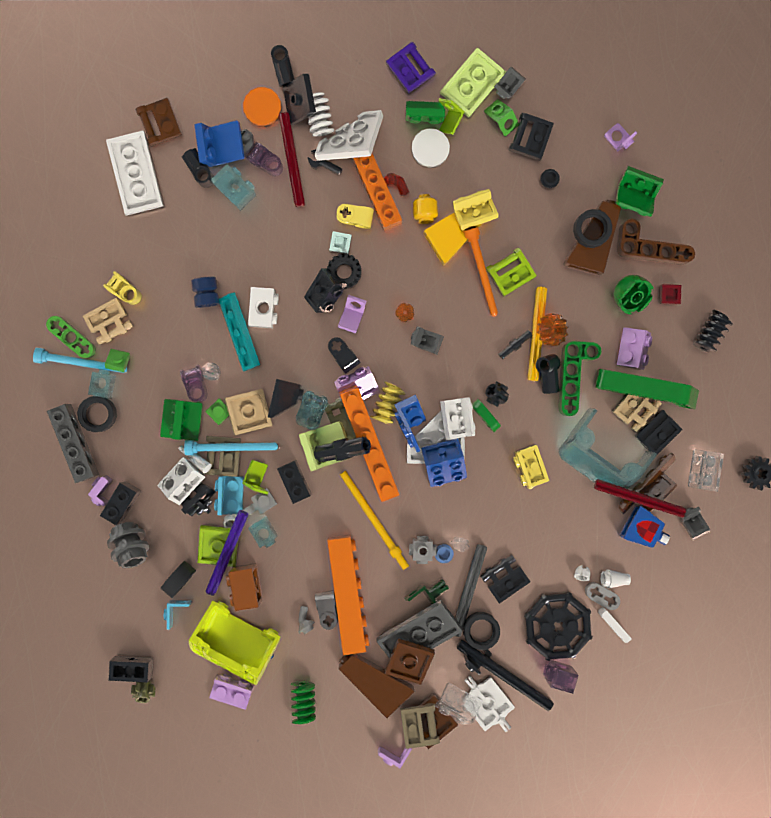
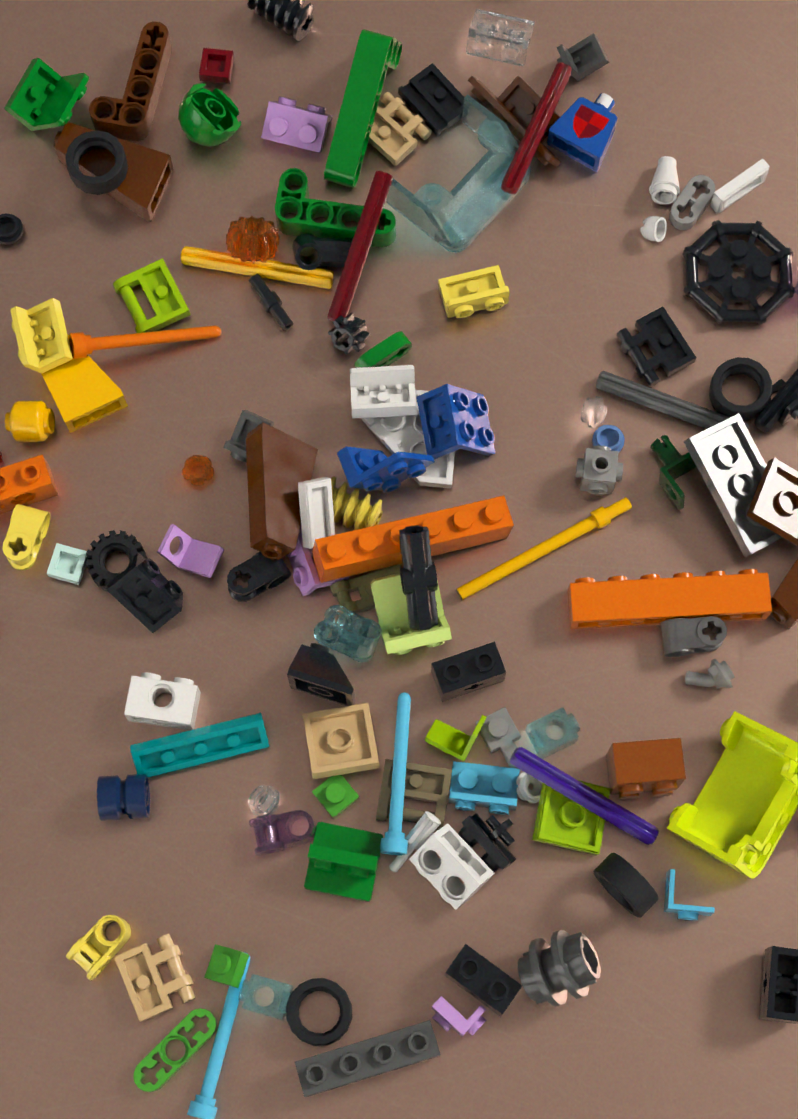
camera: 80 degrees left, 15 degrees down
none -> reddish brown slope [246,422,318,560]
none -> white tile [298,477,335,549]
none -> dark red axle [327,171,393,321]

